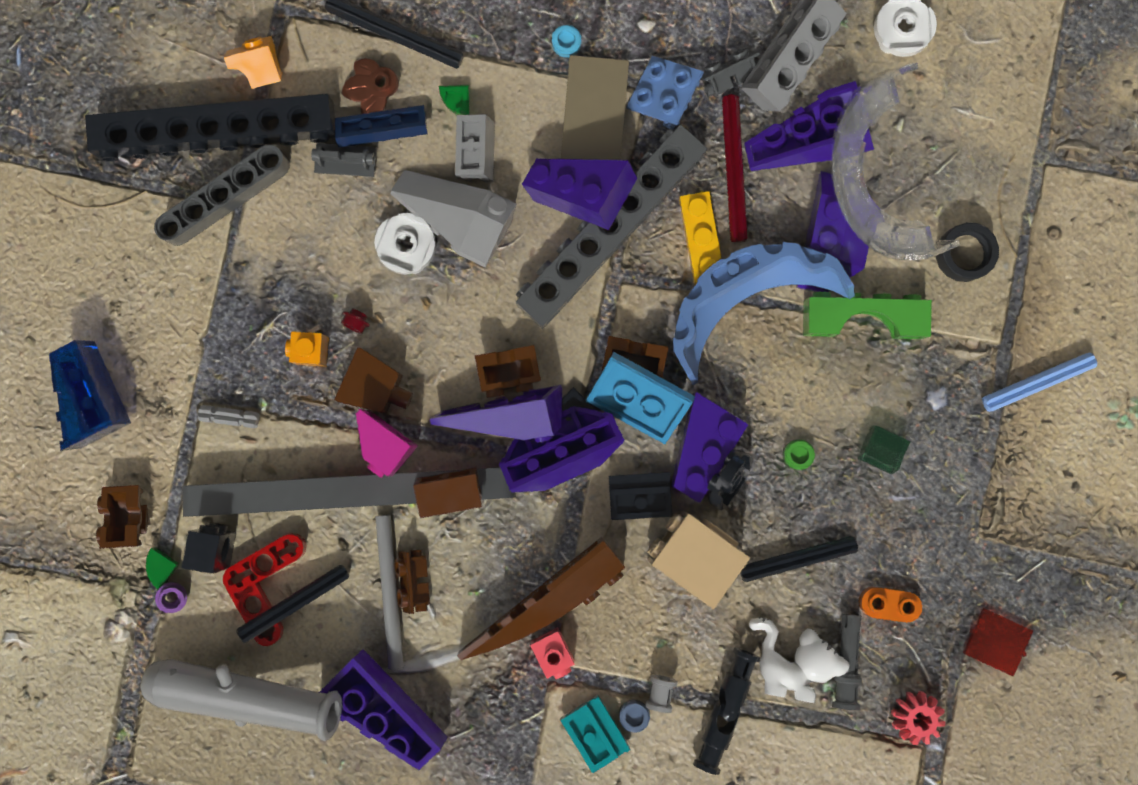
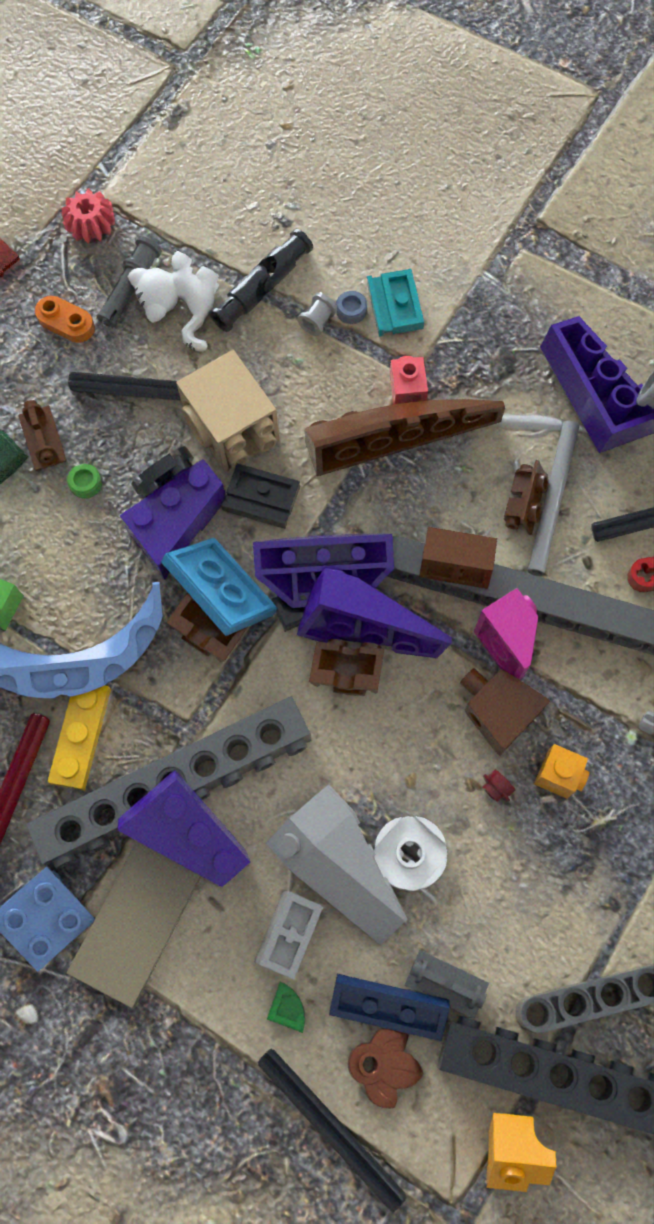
camera: 150 degrees left, 15 degrees down
medium azure tile [552,25,581,58] -> none
none -> reddish brown hinge [18,400,67,471]

